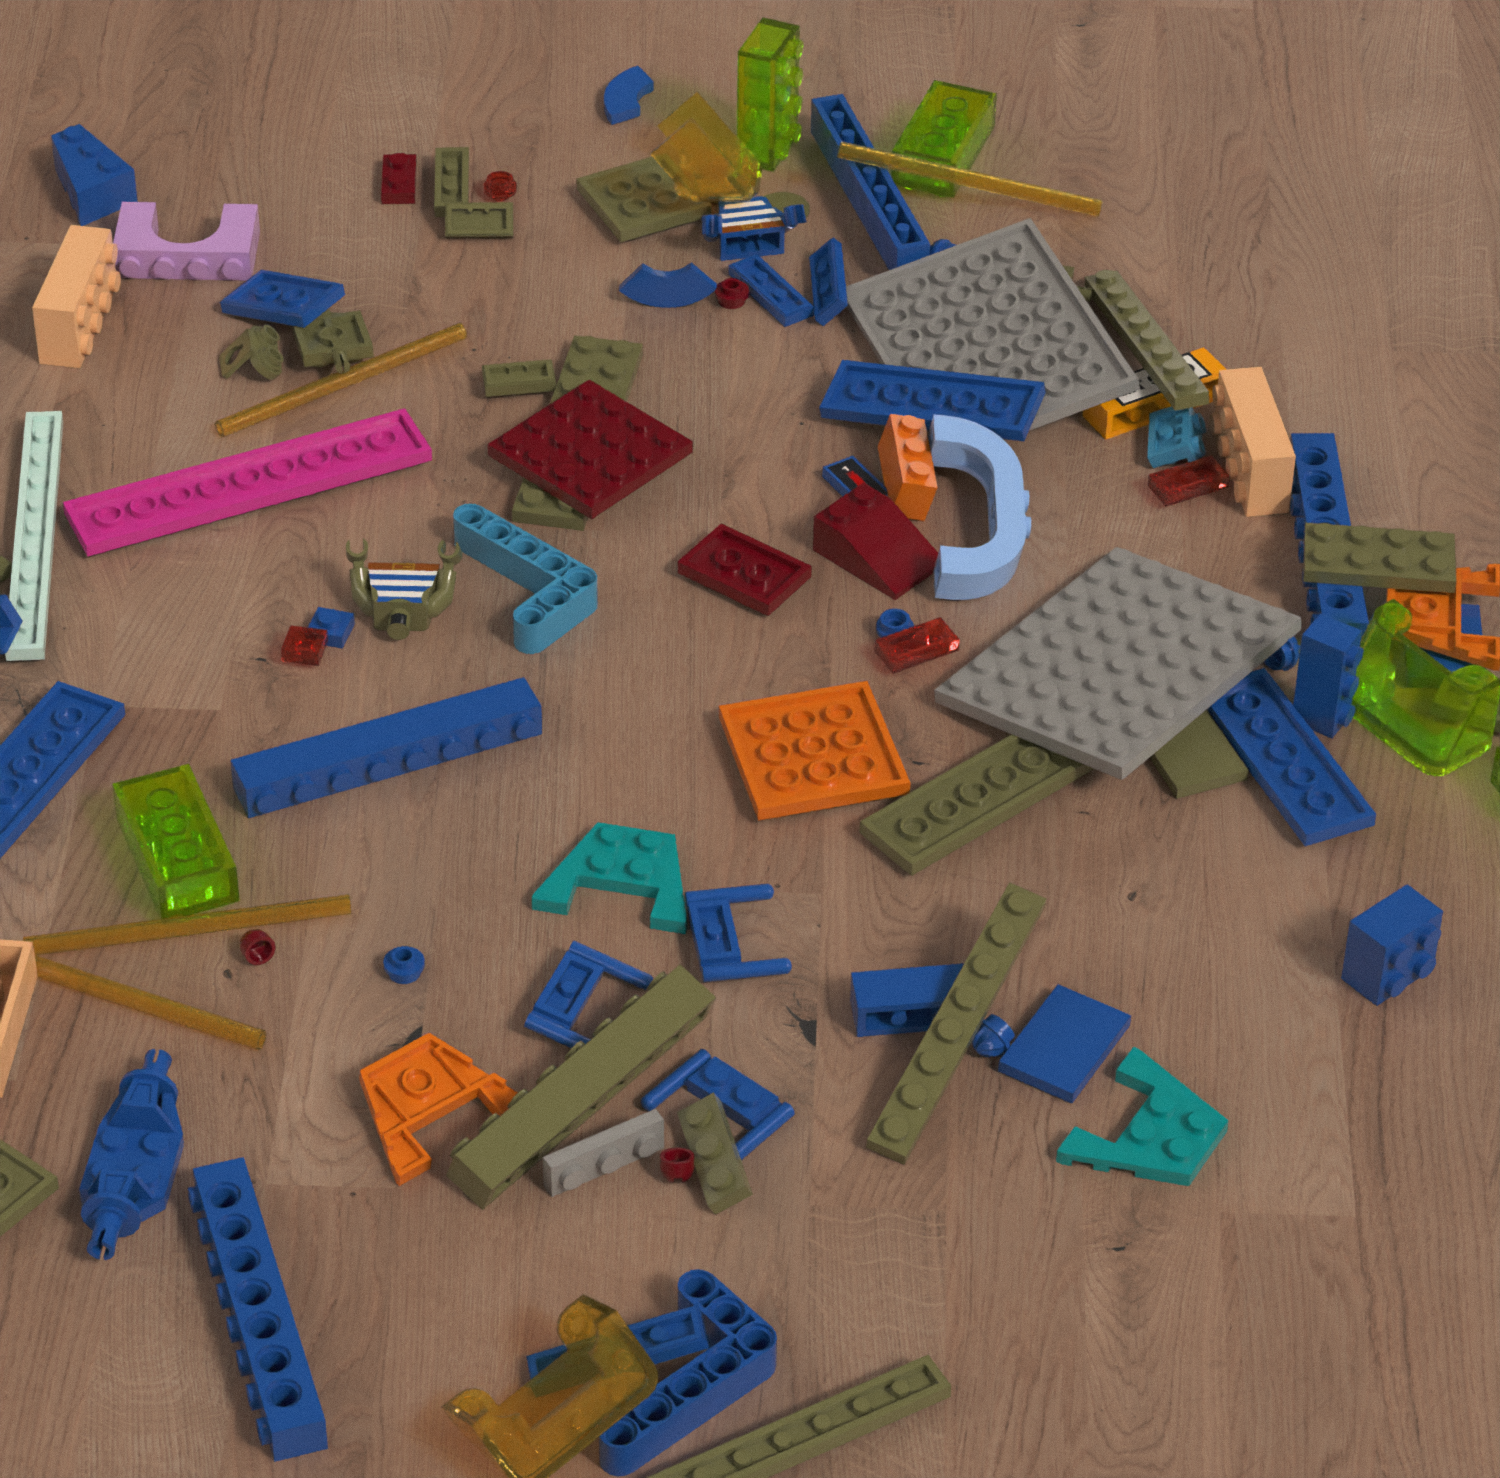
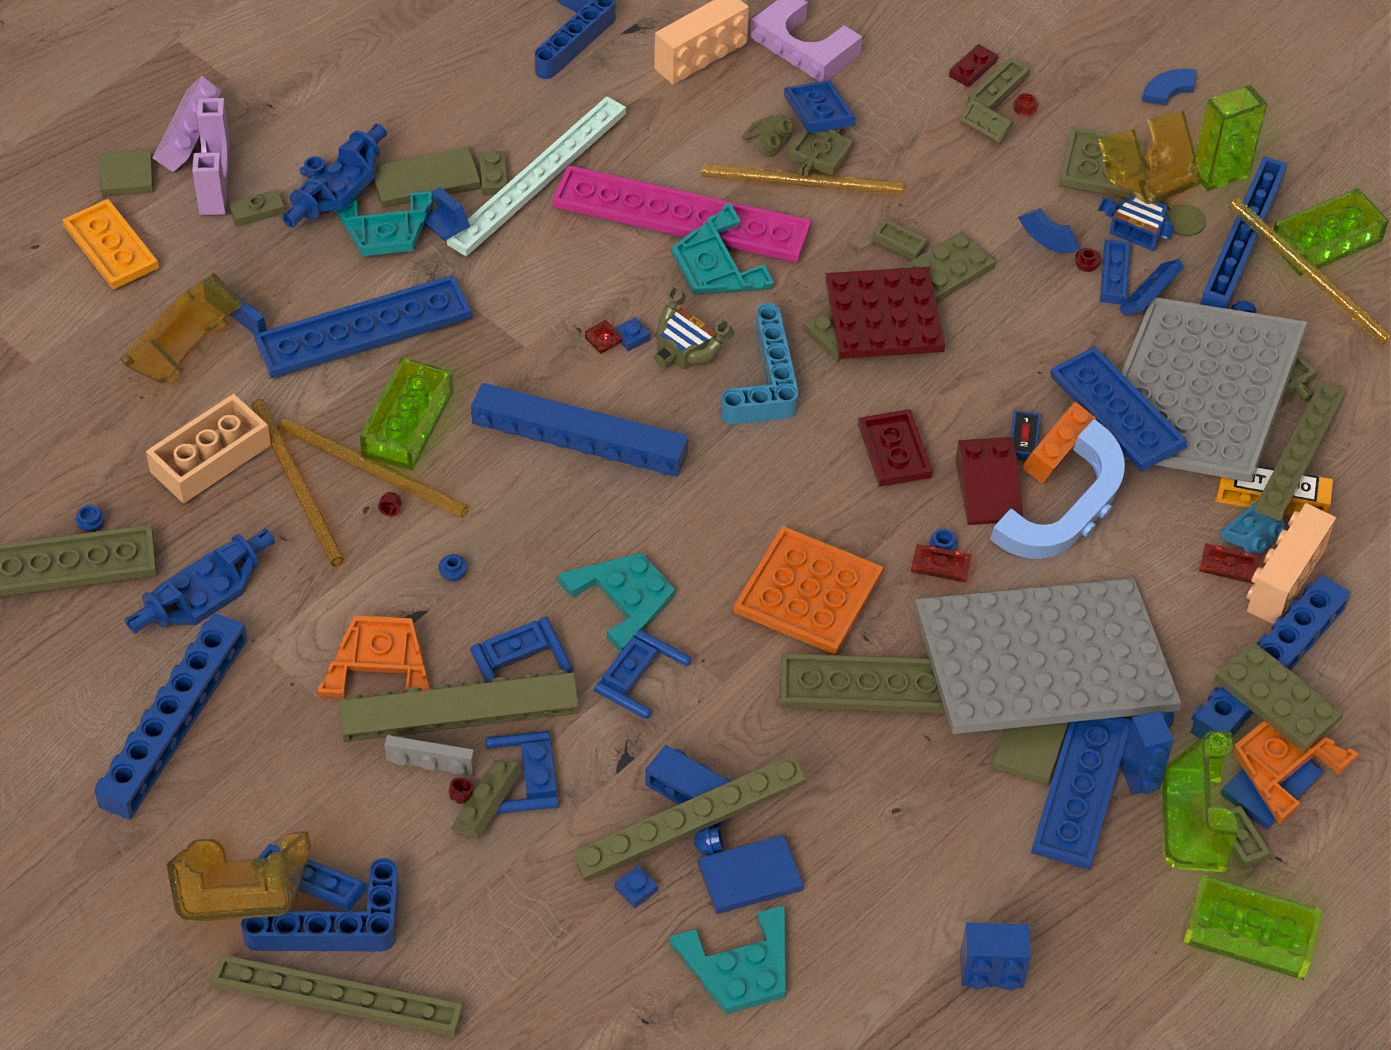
camera: 40 degrees right, 10 degrees up
none -> blue plate [615,866,658,909]
none -> teal wing [671,203,774,294]

